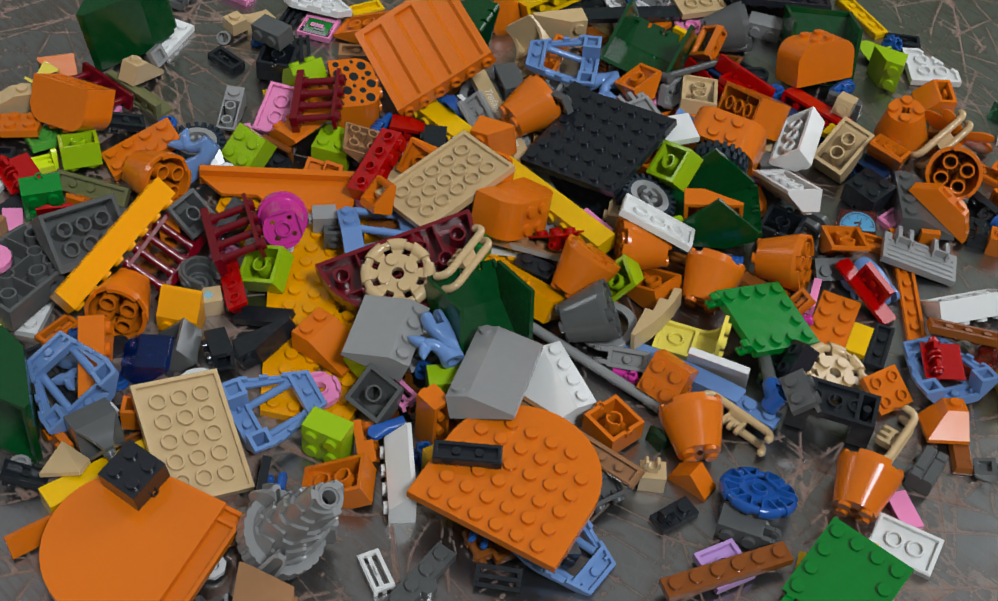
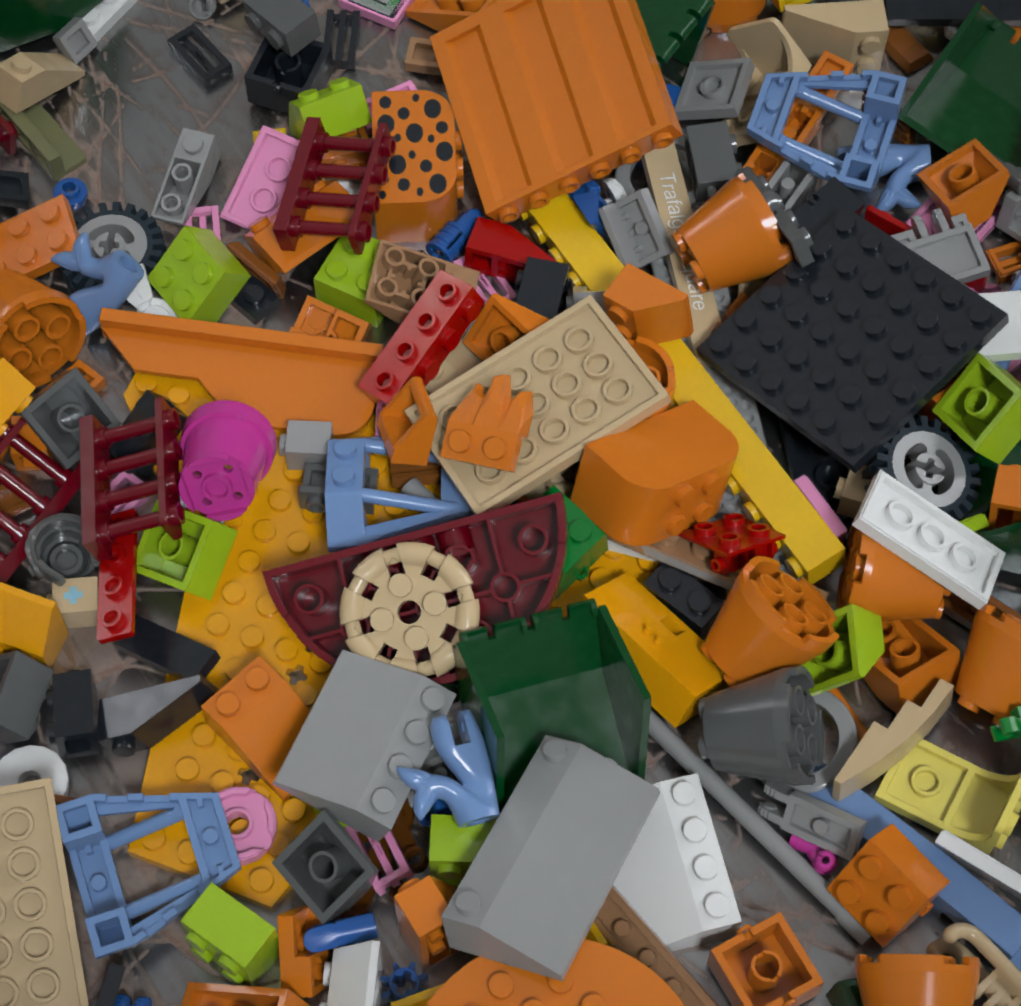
camera: 15 degrees right, 15 degrees up
tan piece [433,224,492,293] -> none
none -> orange plate [440,374,533,473]
none -> light grey plate [674,58,755,121]

